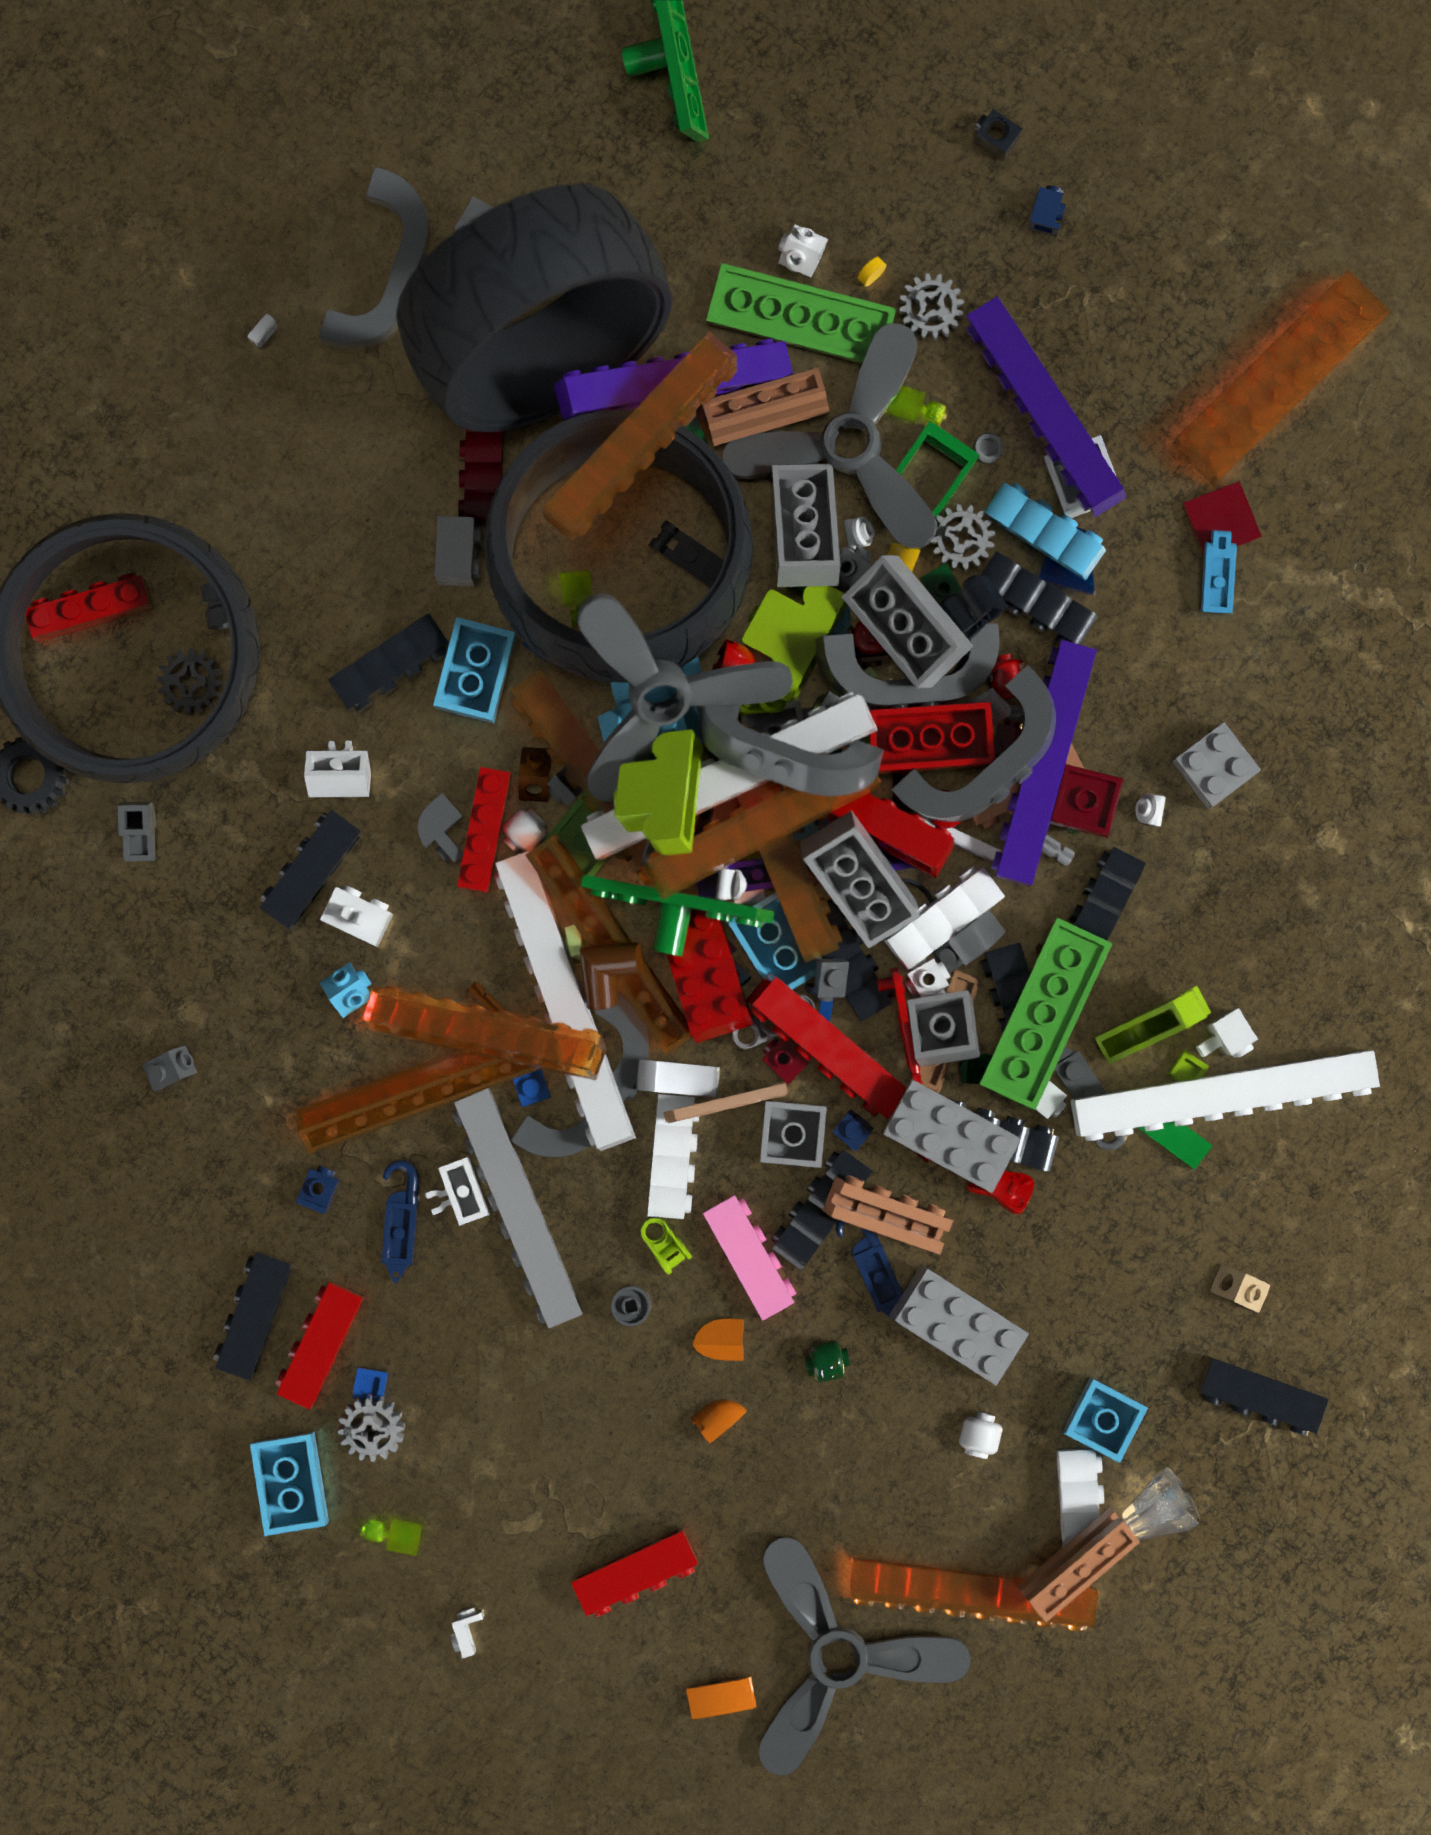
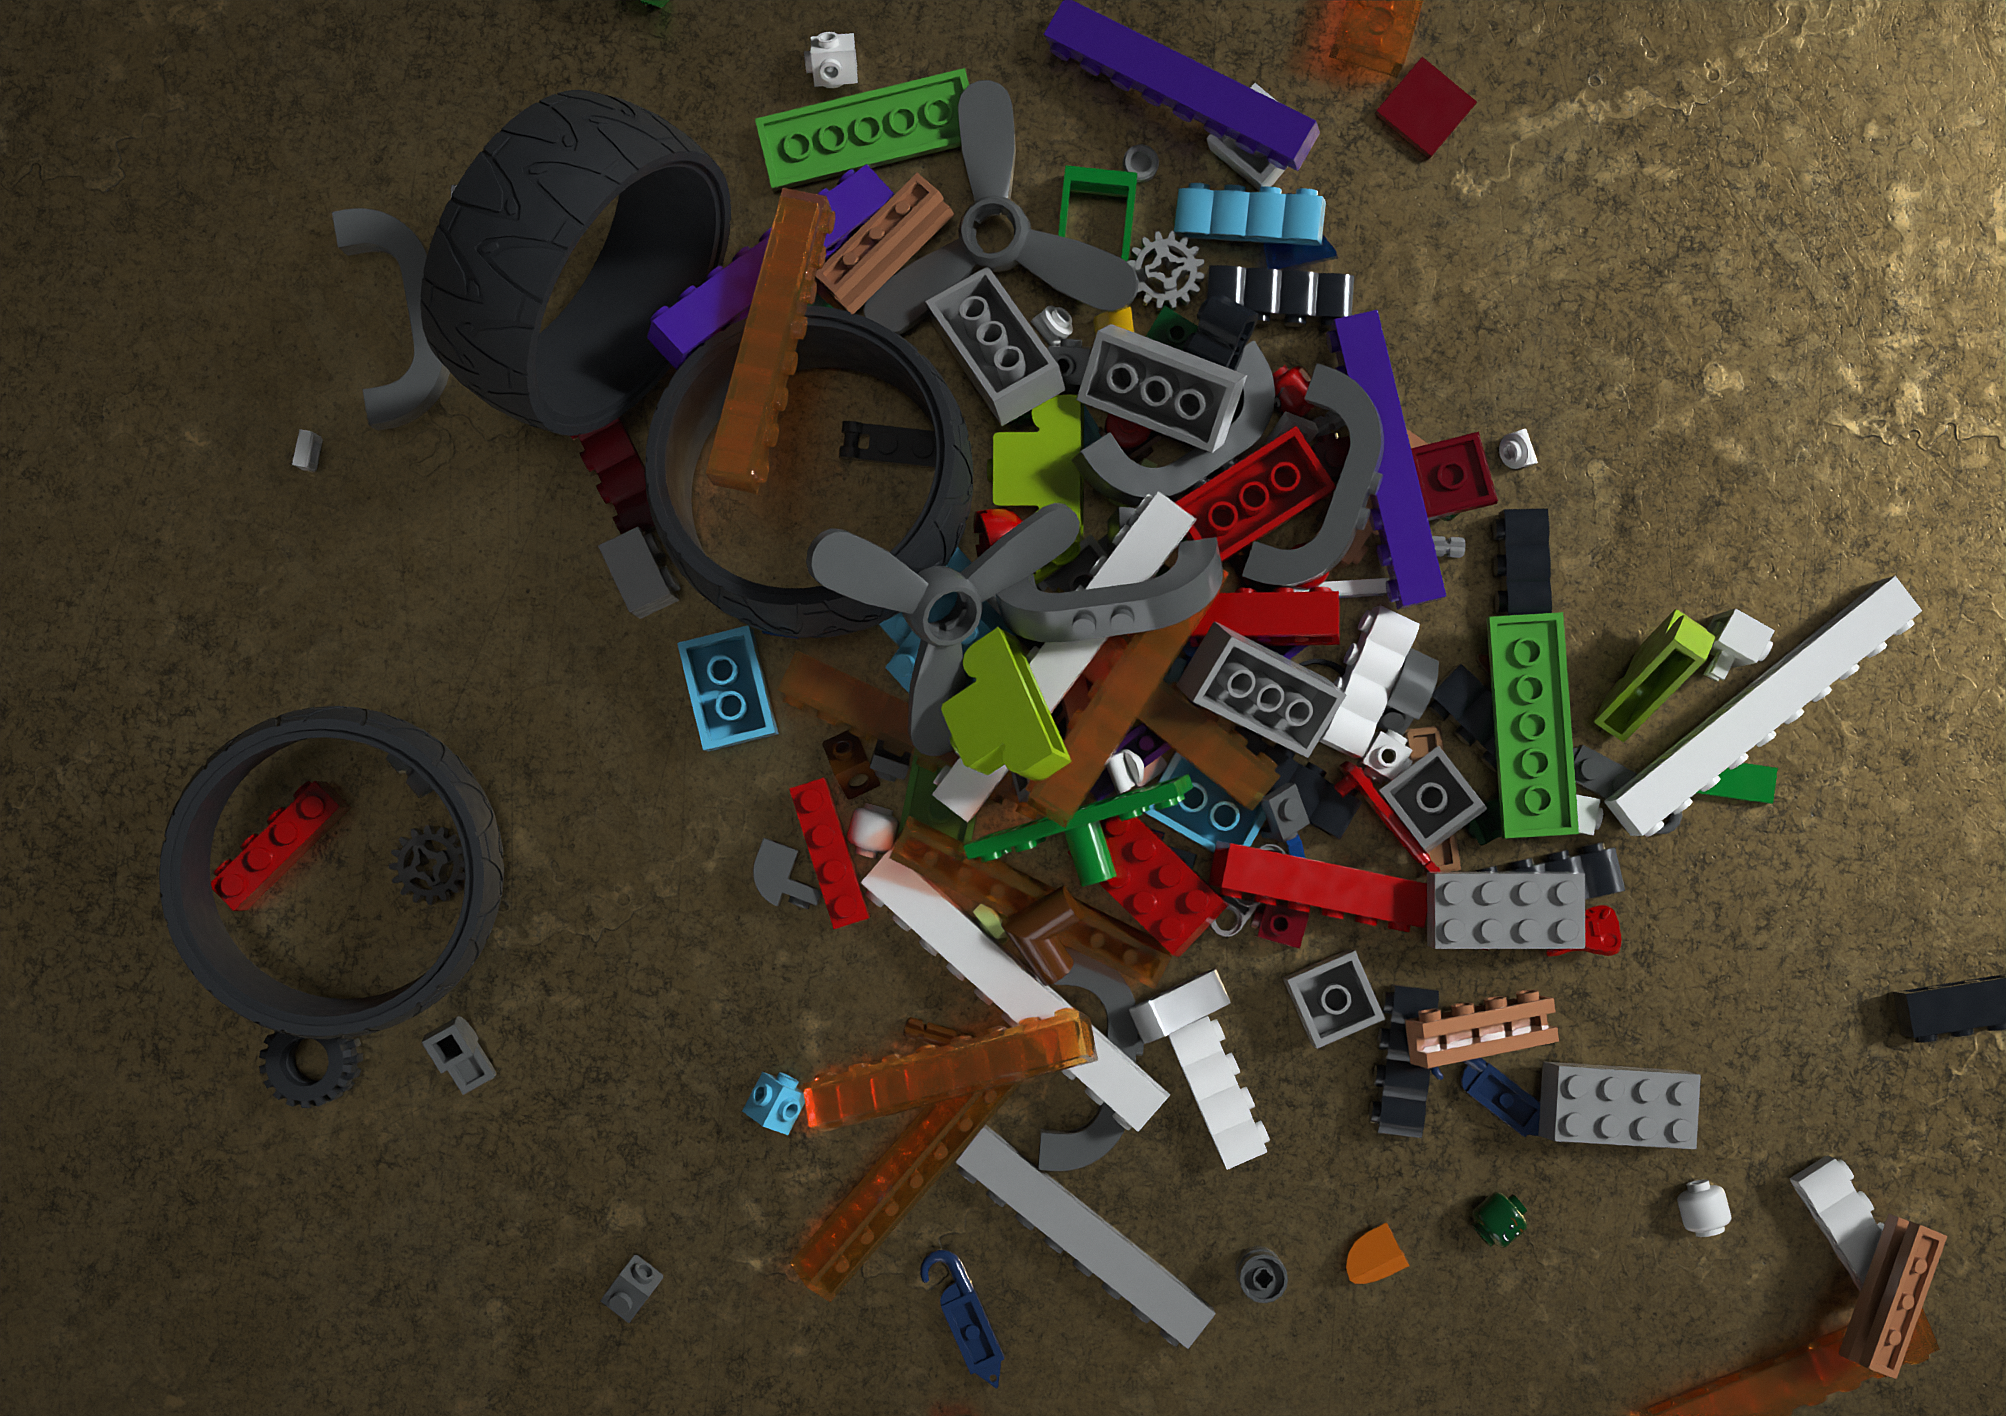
camera: 30 degrees left, 0 degrees up
black brick [259,810,364,931] -> none
dark blue brick [296,1165,340,1214] -> none
white brick [304,741,371,797] -> none
white brick [320,885,393,947] -> none
black brick [328,613,449,713] -> none
white brick [425,1157,490,1226] -> none
blue plate [512,1069,551,1107] -> none
clear neon green plate [559,570,593,630] -> none
lime piece [641,1216,693,1275] -> none
medium nougat tile [663,1083,788,1124] -> none
orange brick [691,1399,747,1444] -> none
bright pink brick [703,1195,797,1321] -> none
dark blue brick [831,1109,874,1152] -> none
yellow tile [858,257,887,286] -> none
clear neon green plate [887,385,947,425] -> none
light grey gear [898,273,964,341] -> none
medium azure brick [1062,1377,1148,1463] -> none
clear cone [1122,1466,1201,1540] -> none
lime tile [1166,1049,1210,1082] -> none
light grey brick [1172,722,1261,810] -> none
dark azure hinge [1200,530,1237,613] -> none
tan bracket [1210,1264,1270,1312] -> none

